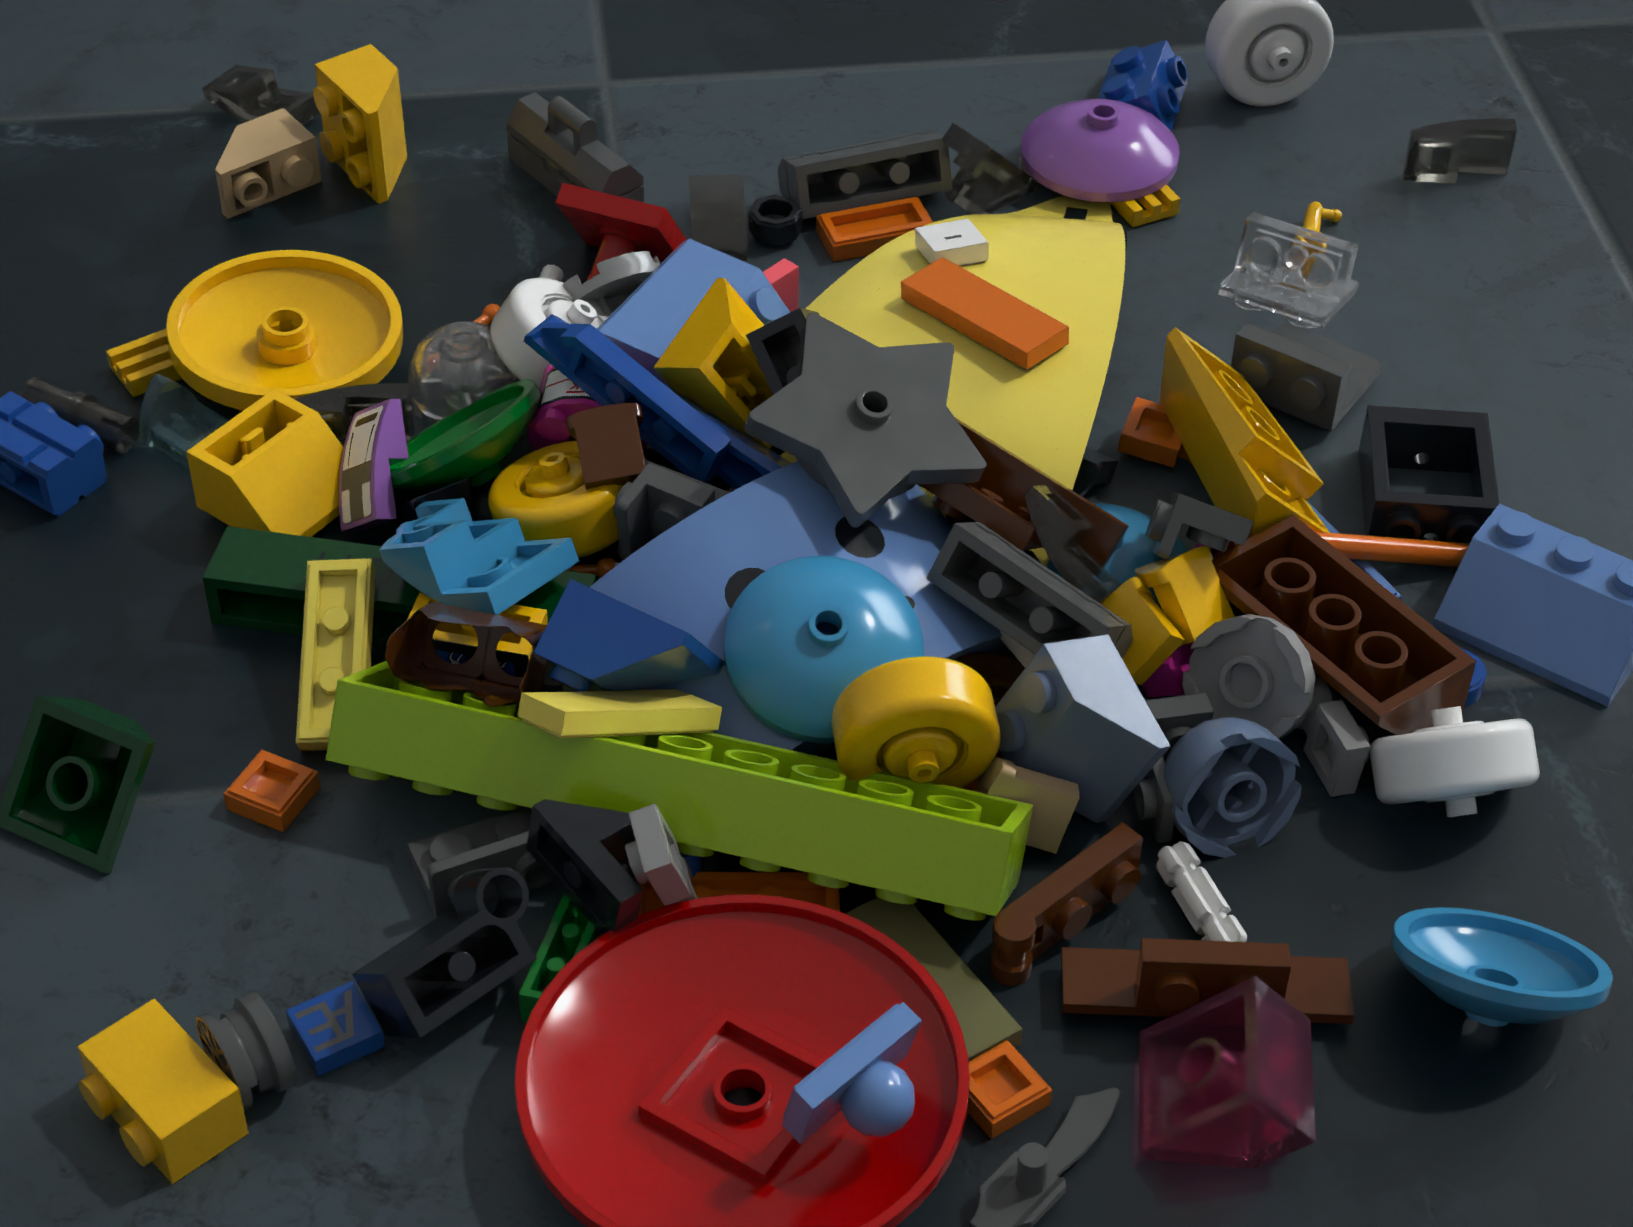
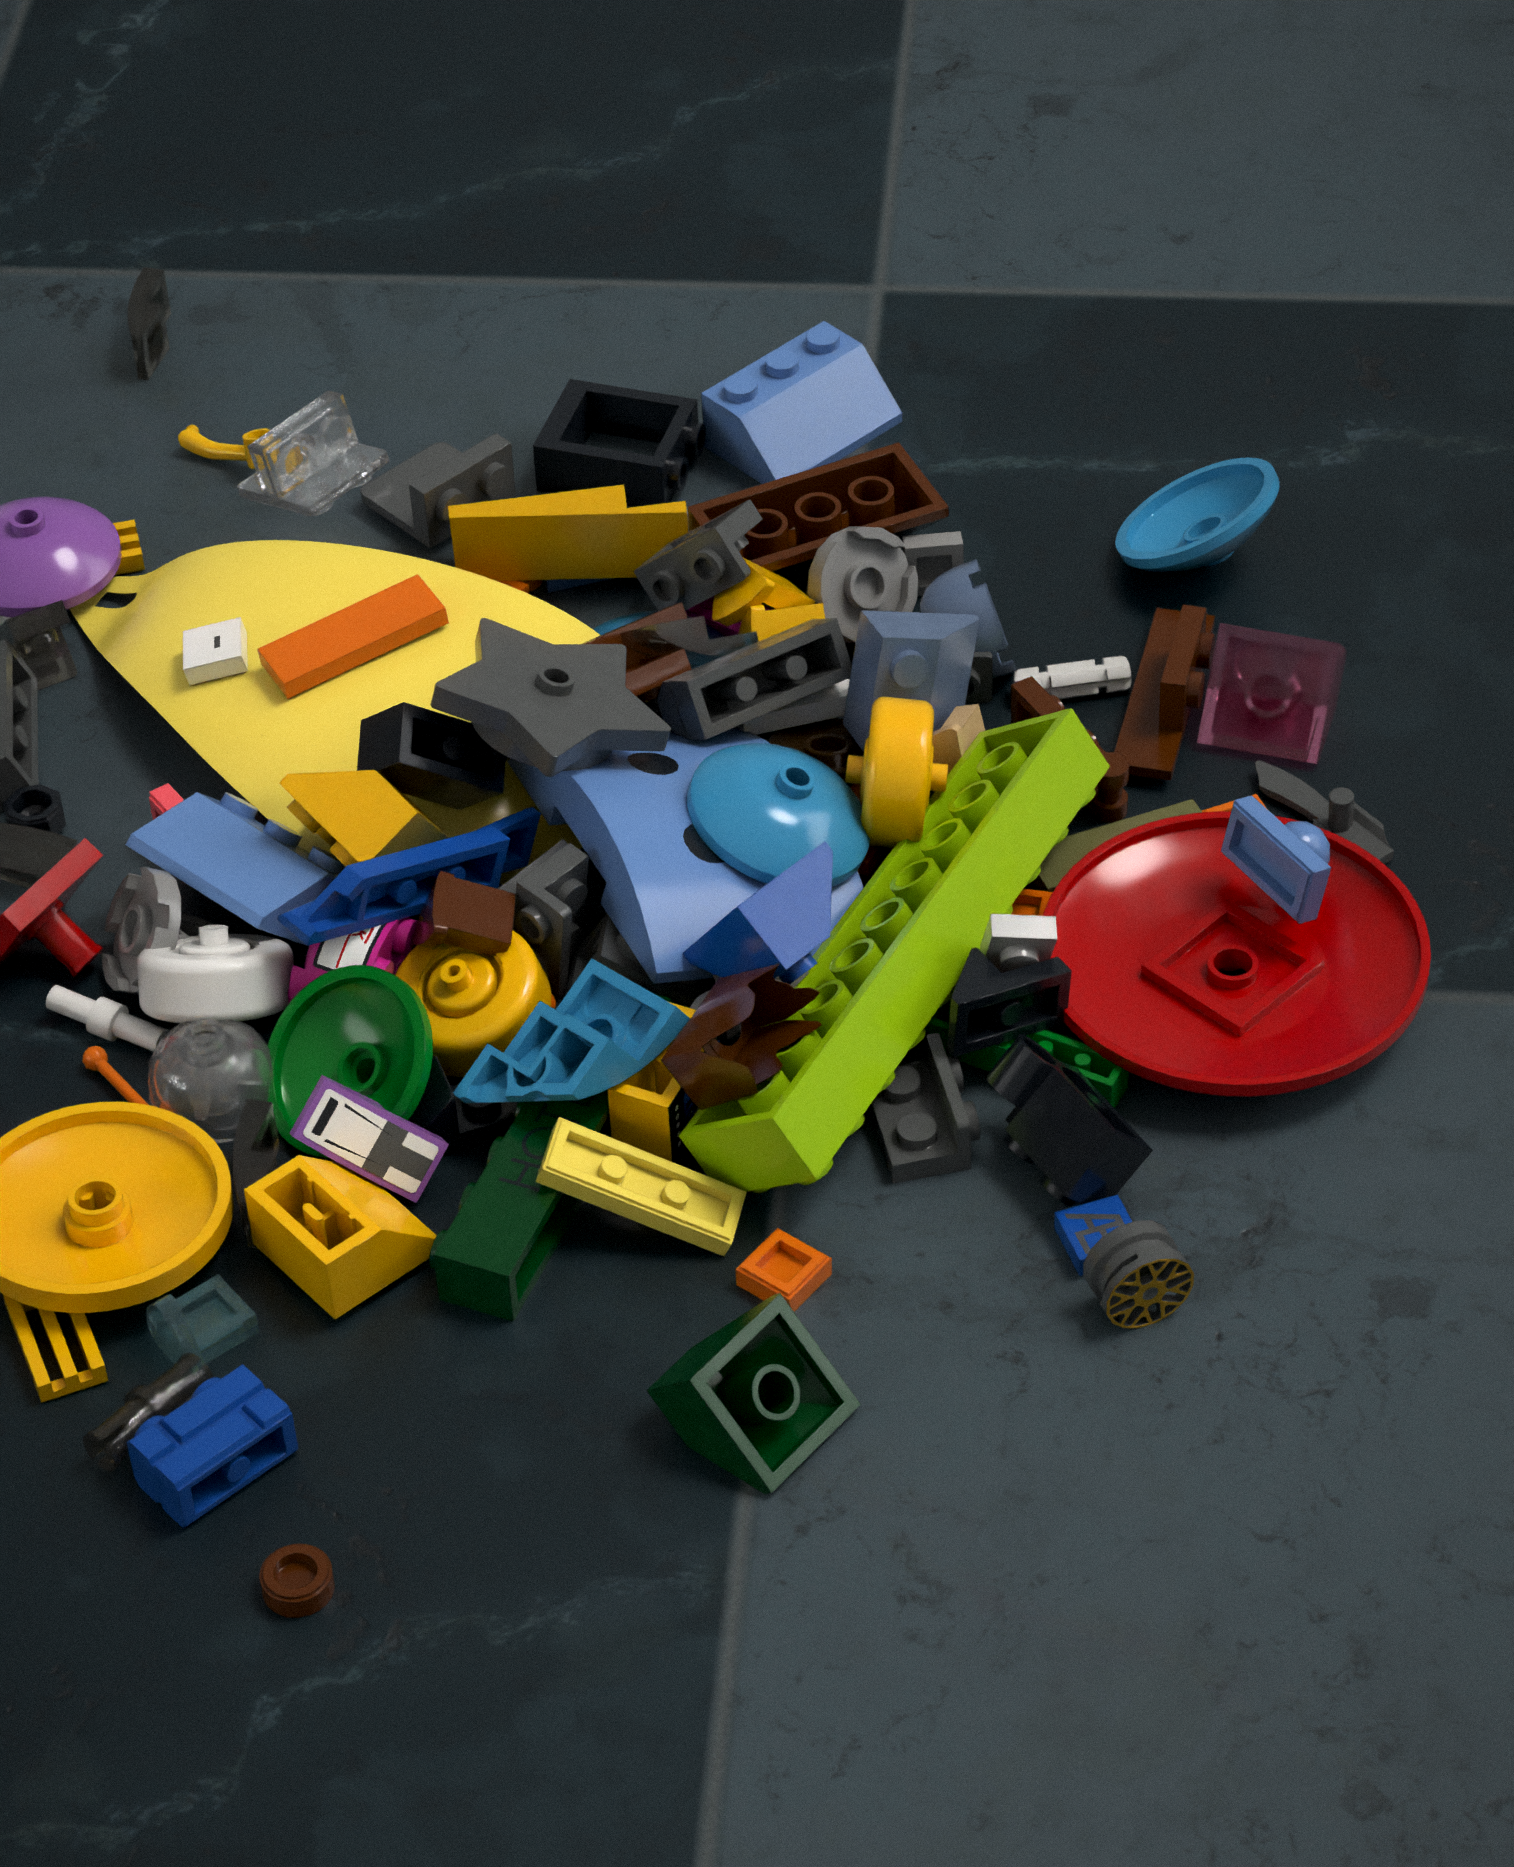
camera: 75 degrees left, 0 degrees up
yellow brick [77,998,249,1185] -> none
light yellow tile [518,689,722,738] -> none
orange tile [816,196,933,262] -> none
orange bar [1316,532,1470,567] -> none
white wheel [1369,706,1540,817] -> none

